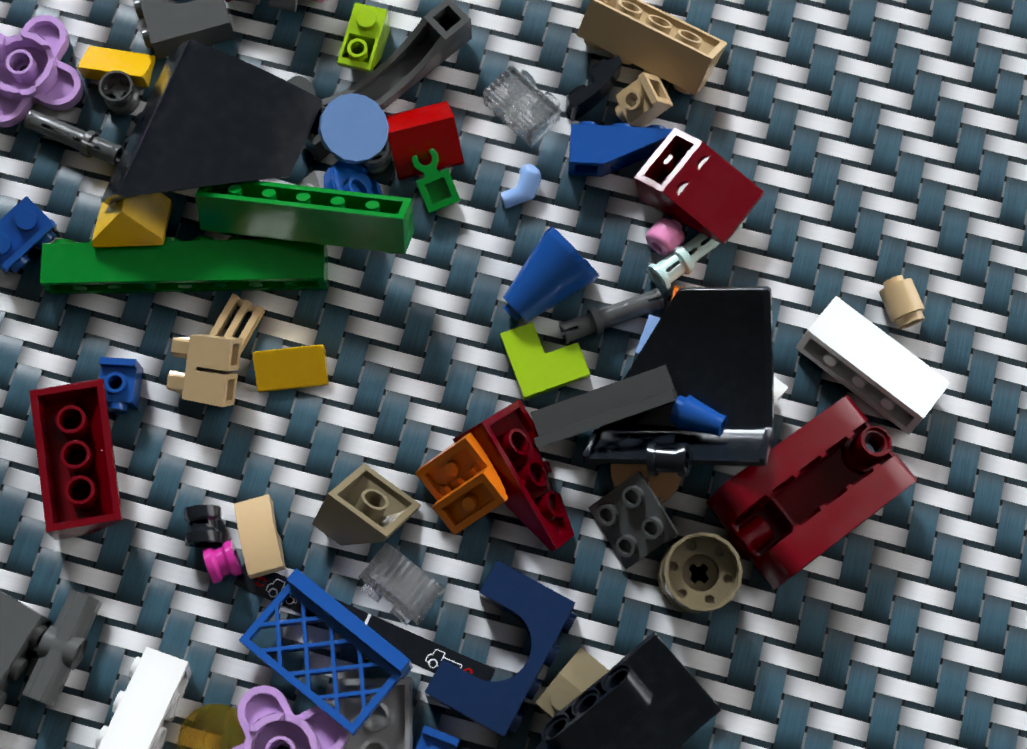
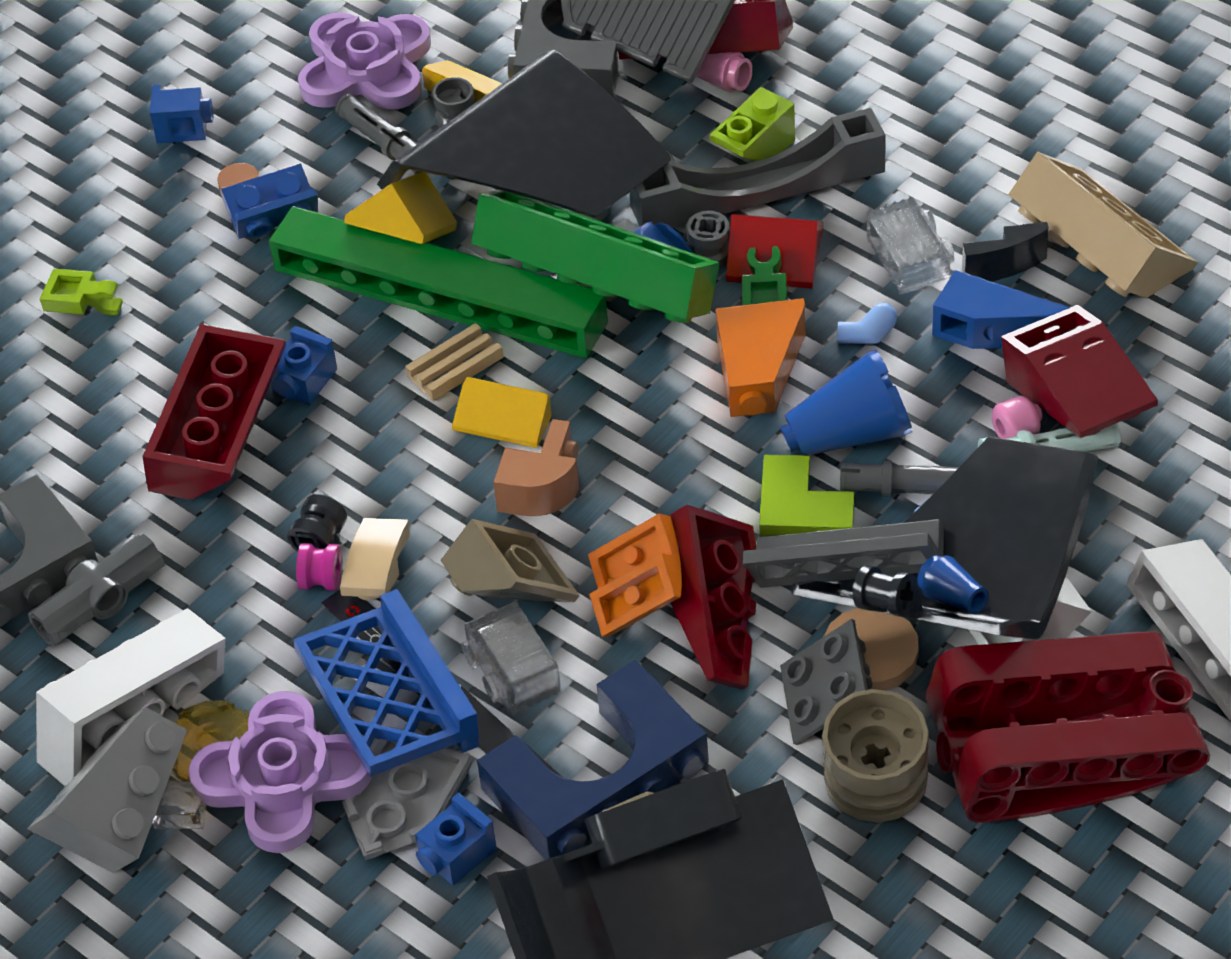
camera: 30 degrees right, 25 degrees down
tan hips [166,334,243,407] -> none
medium blue tile [318,93,389,164] -> none
tan brick [615,72,673,127] -> none
none -> nougat brick [493,419,579,516]
none -> orange slope [716,298,806,417]

